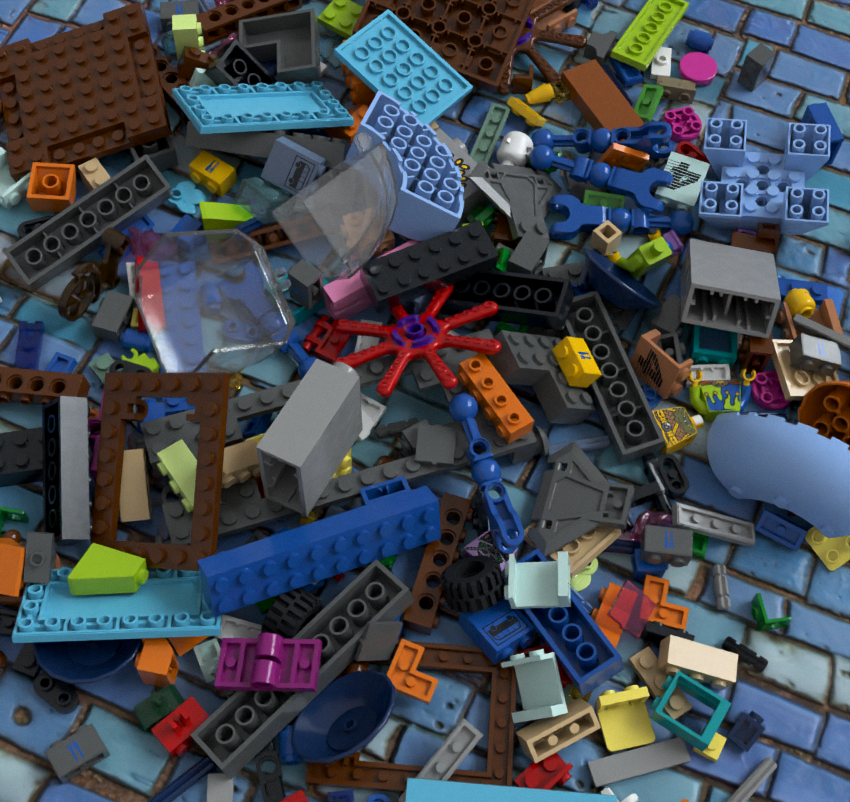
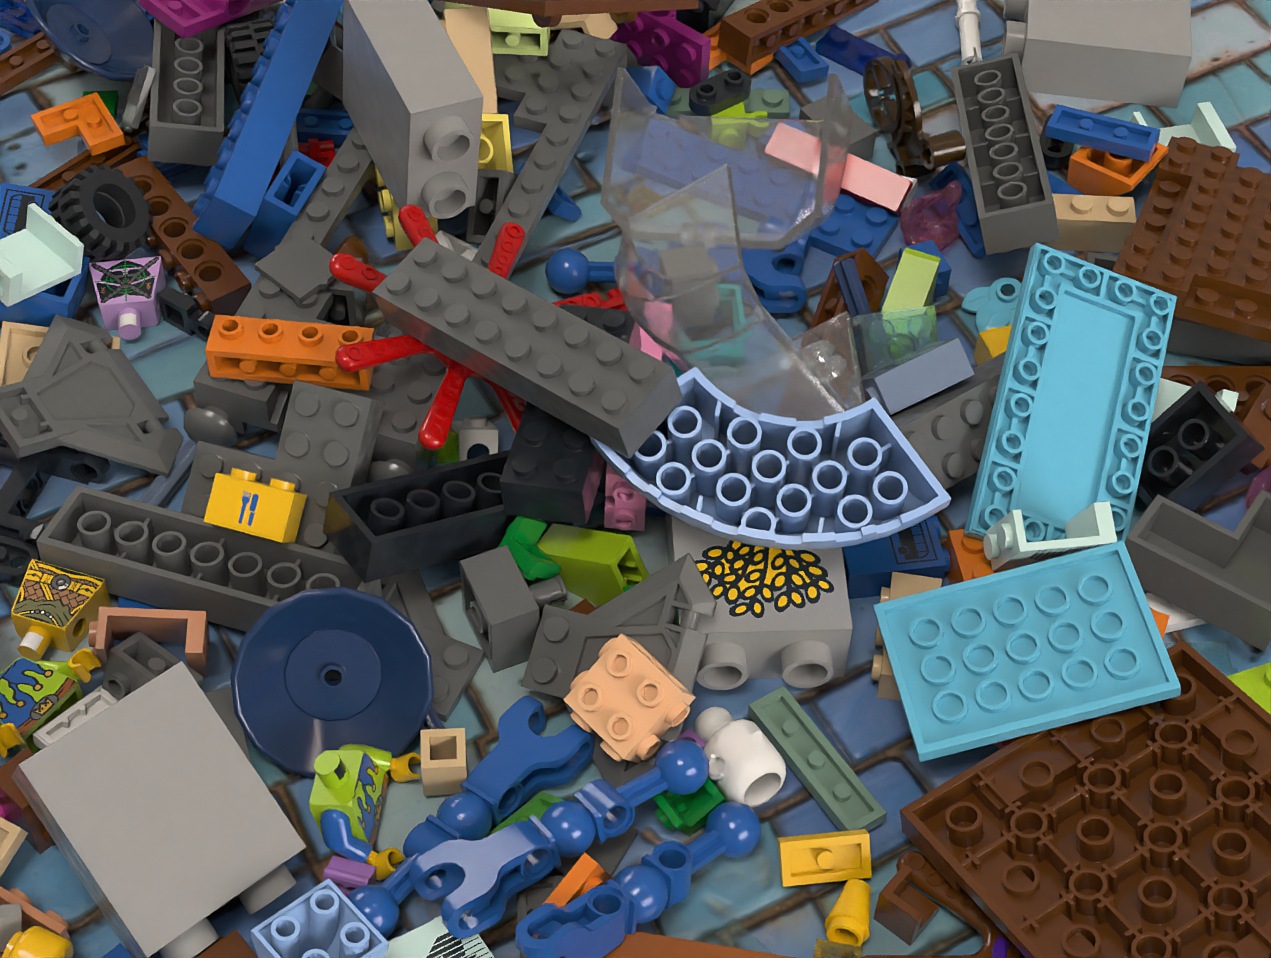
camera: 130 degrees right, 10 degrees down
blue piece [449,393,525,555] -> none
none -> dark grey brick [372,237,683,459]
none -> light nougat brick [564,633,696,763]
none -> light aqua panel [983,501,1117,571]
none -> blue plate [1045,104,1161,162]

